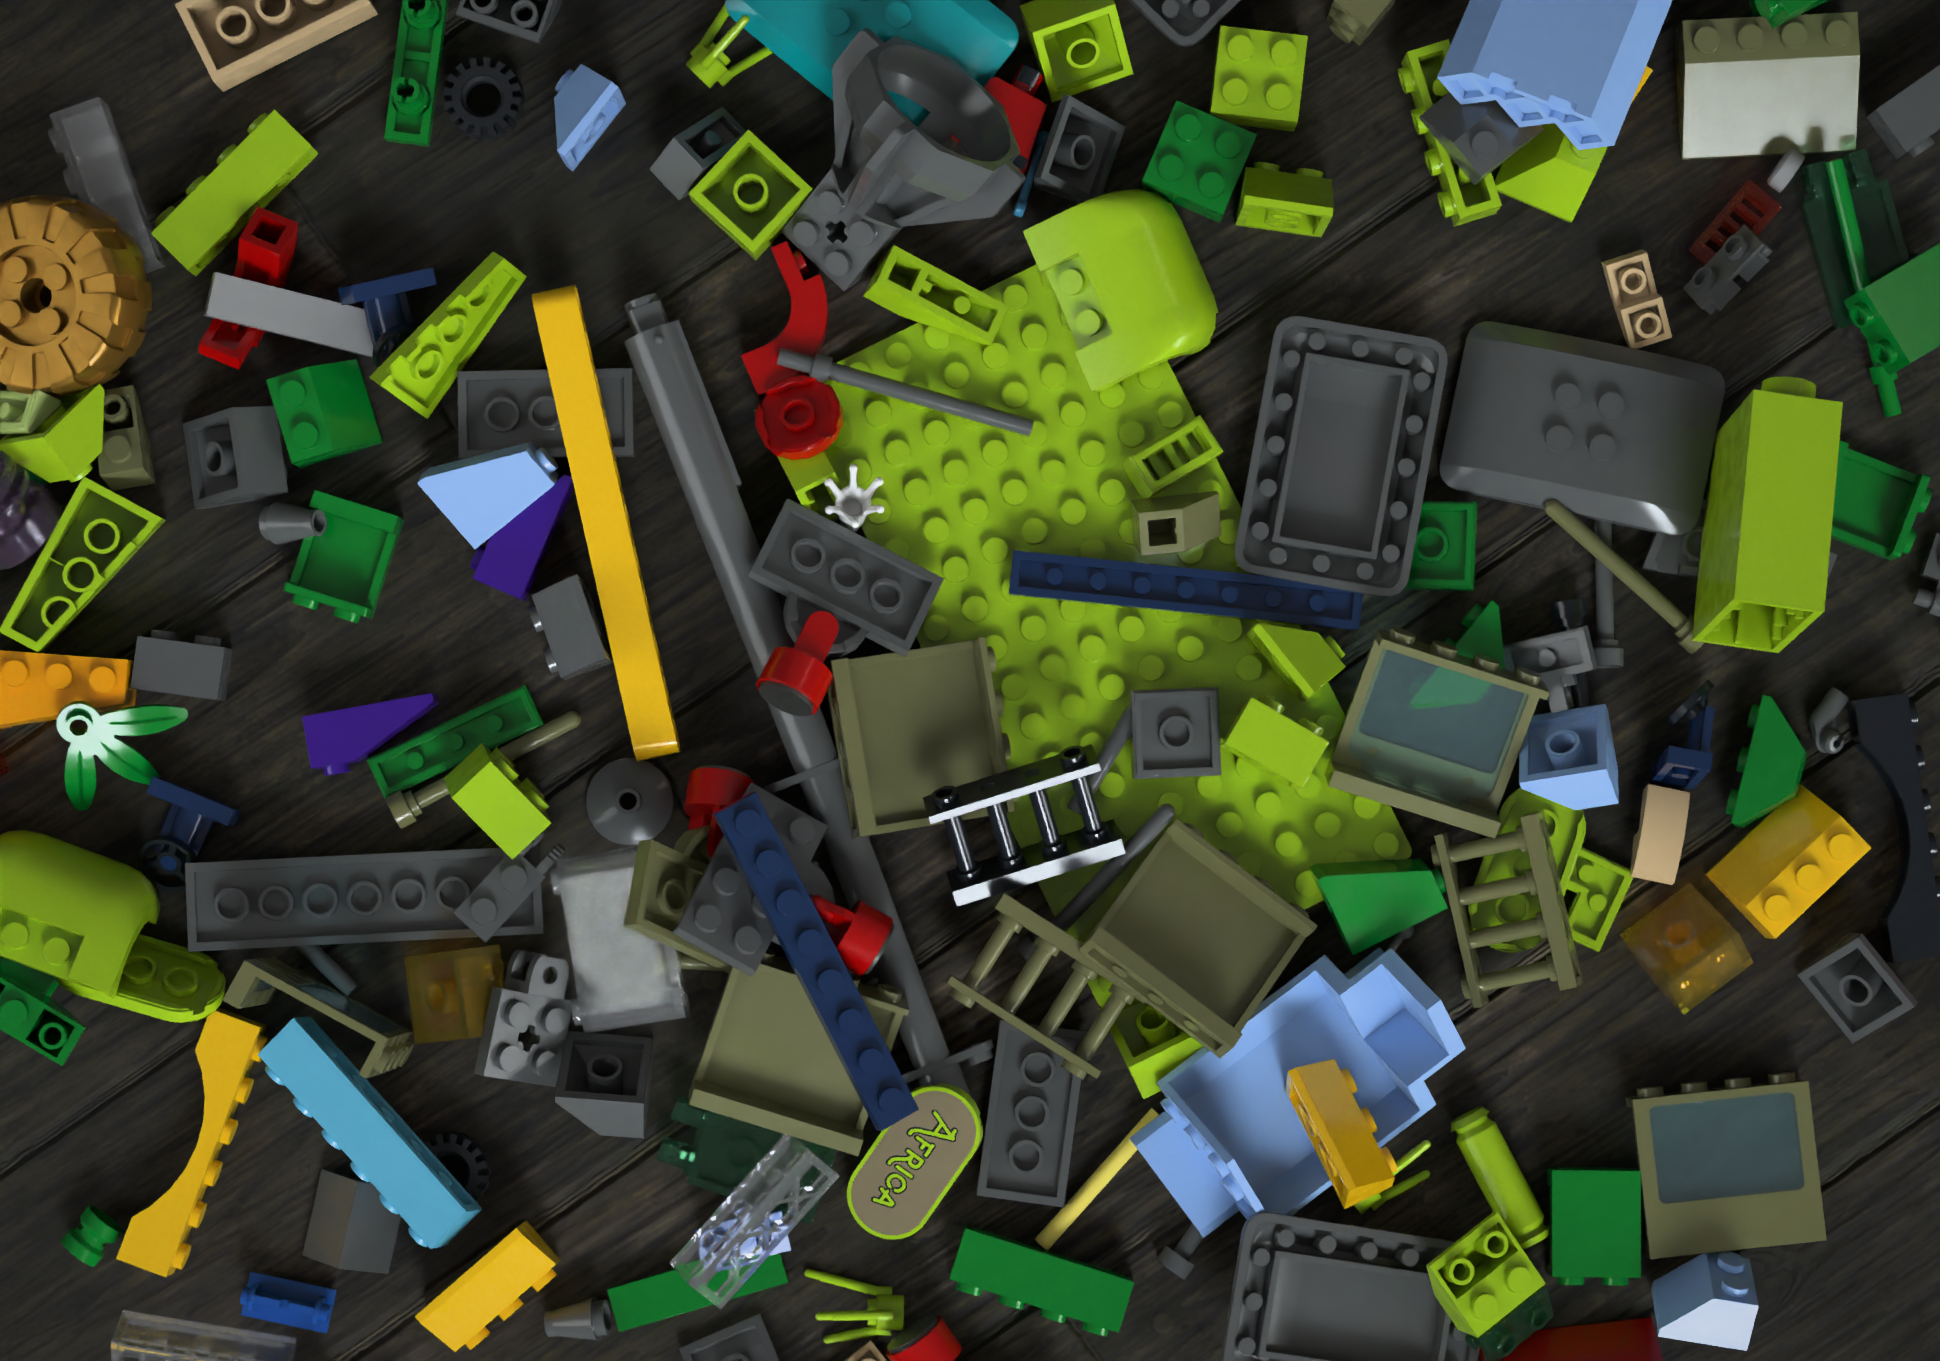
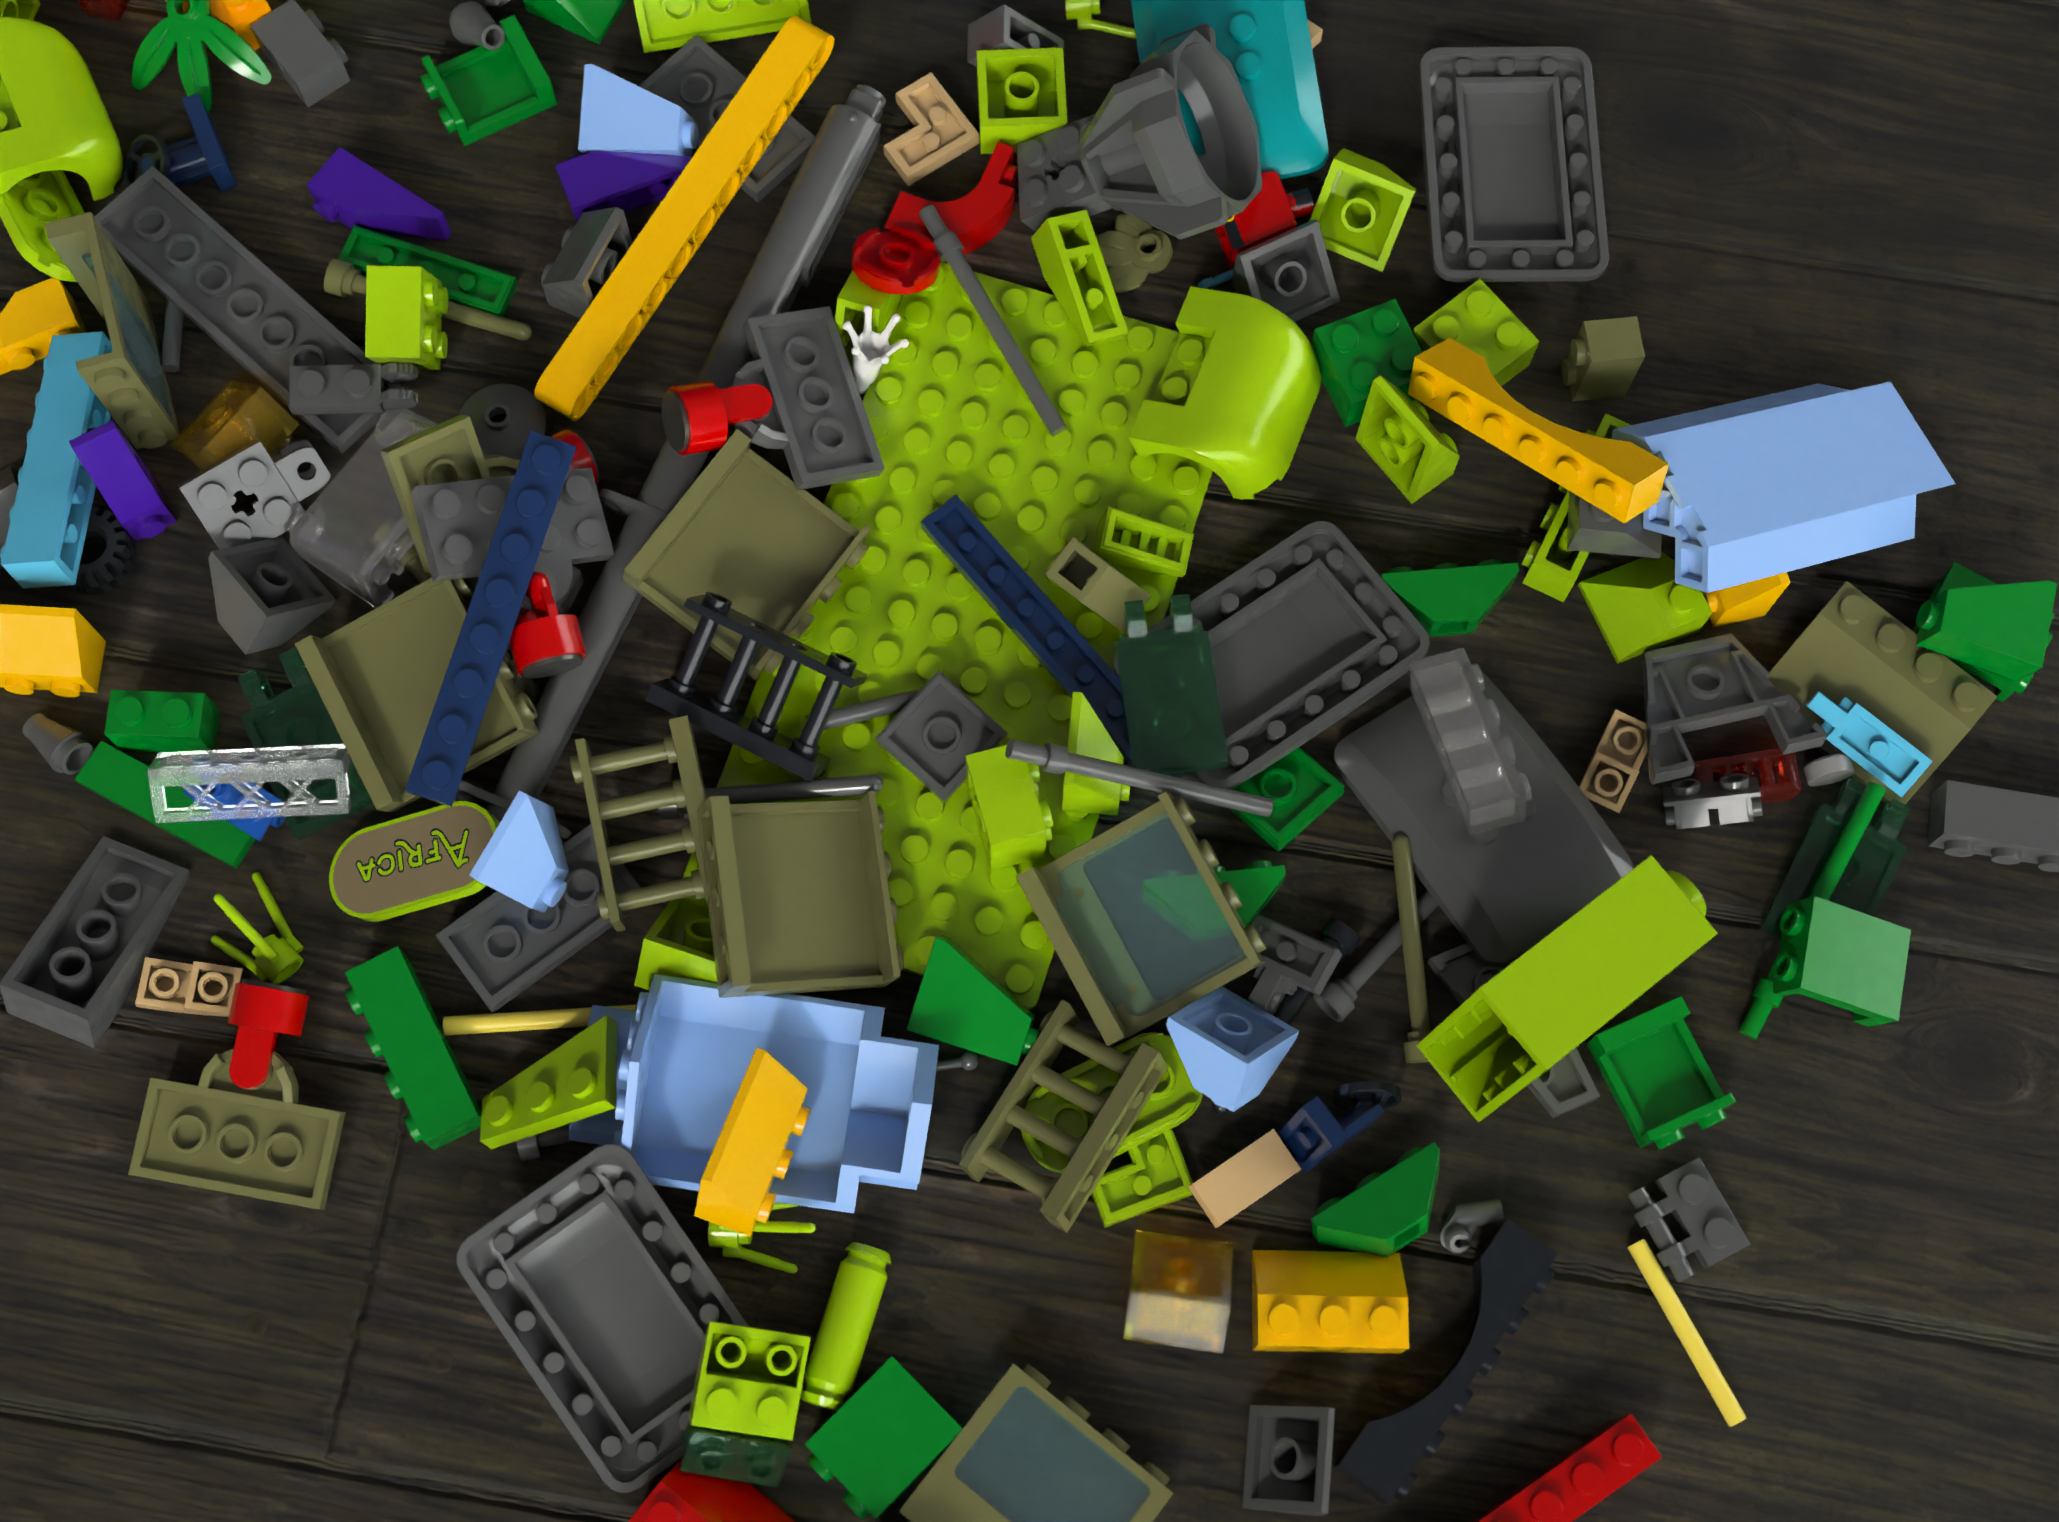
camera: 40 degrees right, 15 degrees down
none -> dark purple slope [69,421,177,541]
none -> green brick [104,690,220,755]
none -> light blue slope [469,790,569,913]
none -> lime wing [480,1015,618,1149]
none -> tan plate [884,72,980,186]
none -> dark grey bar [1006,739,1273,817]
none -> olive plate [1096,213,1173,293]
none -> clear green tile [1115,594,1229,775]
none -> green slope [1380,559,1519,637]
none -> yellow arch [1408,338,1669,524]
none -> clear brick [1410,648,1532,835]
none -> dark grey wing [1642,633,1827,784]
none -> medium azure hinge [1806,691,1933,797]

